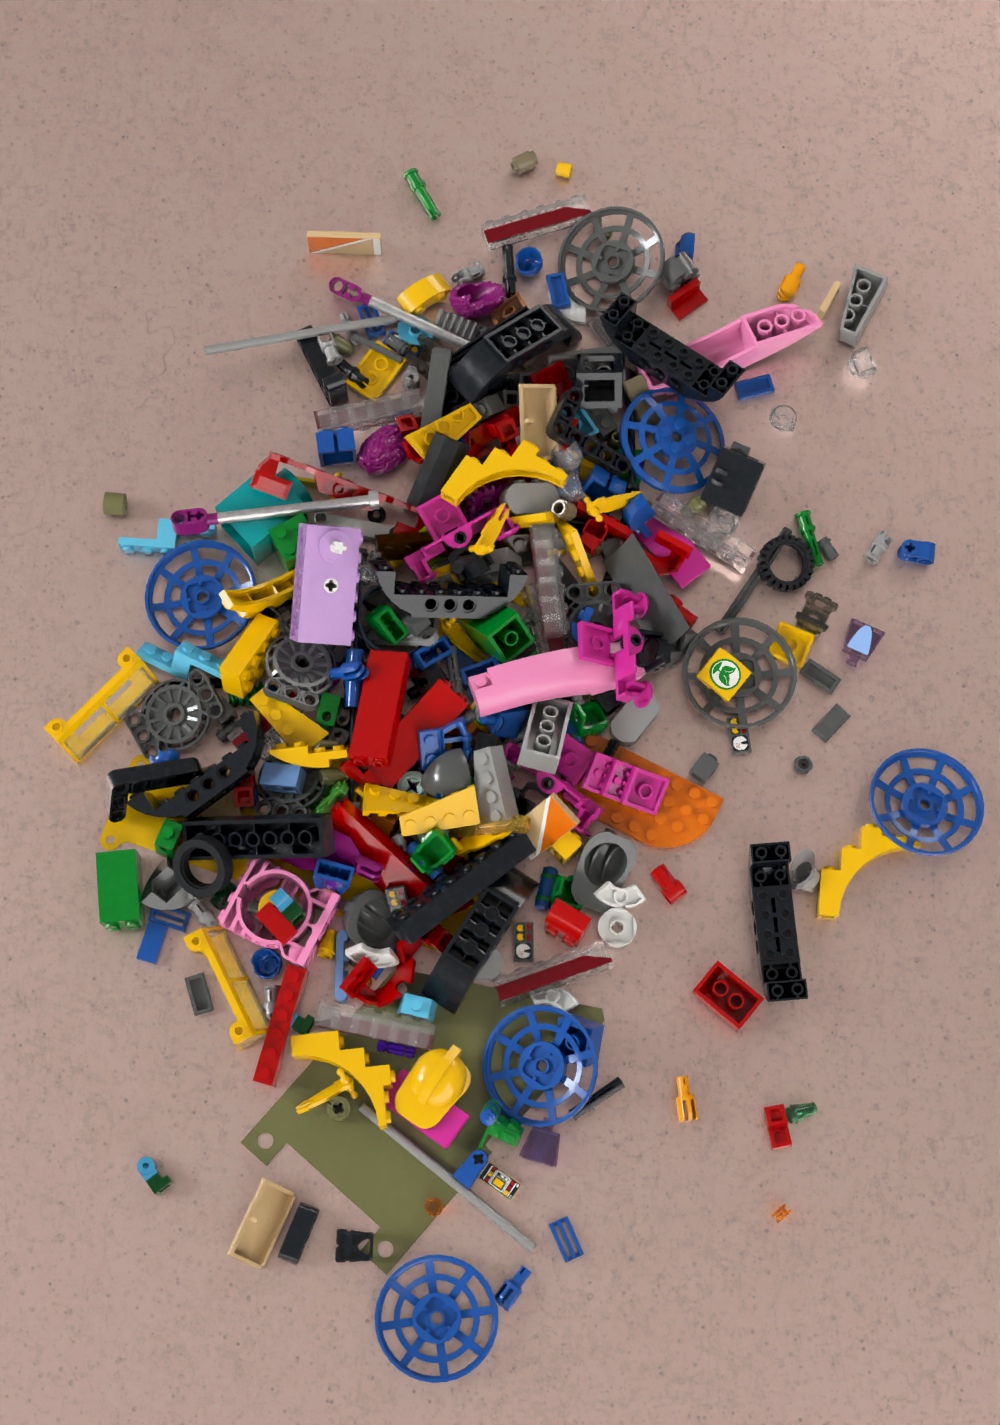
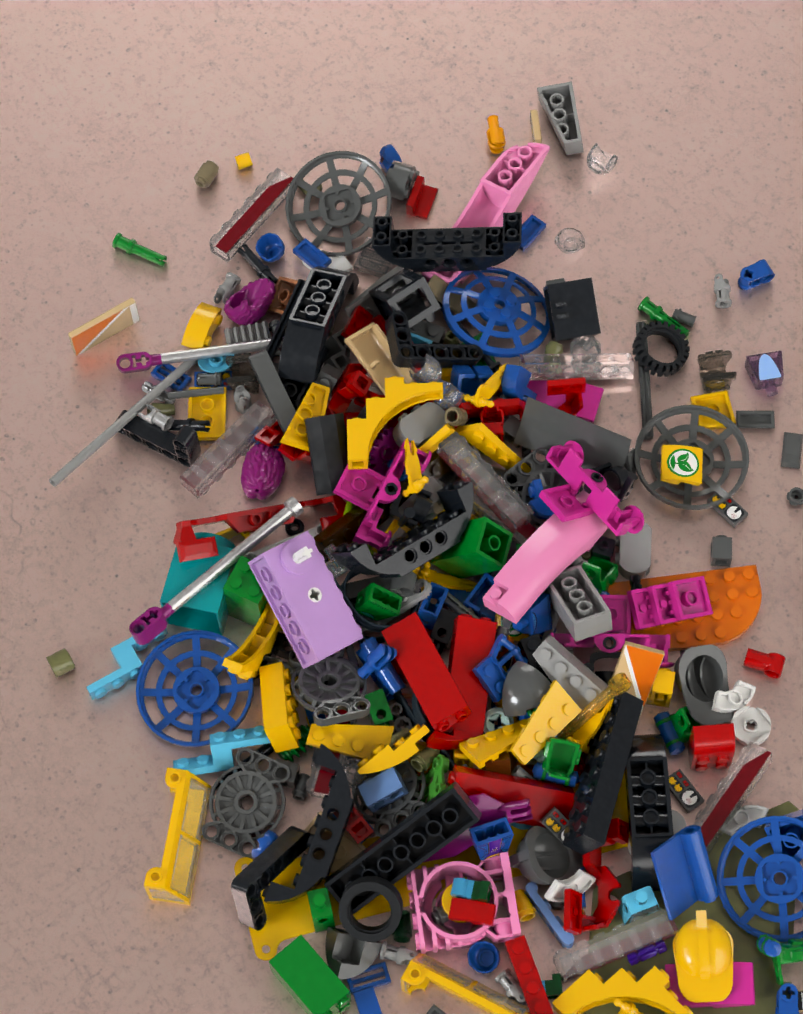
camera: 30 degrees left, 10 degrees down
blue piece [315,427,357,467] -> none
none -> blue door [650,825,719,920]

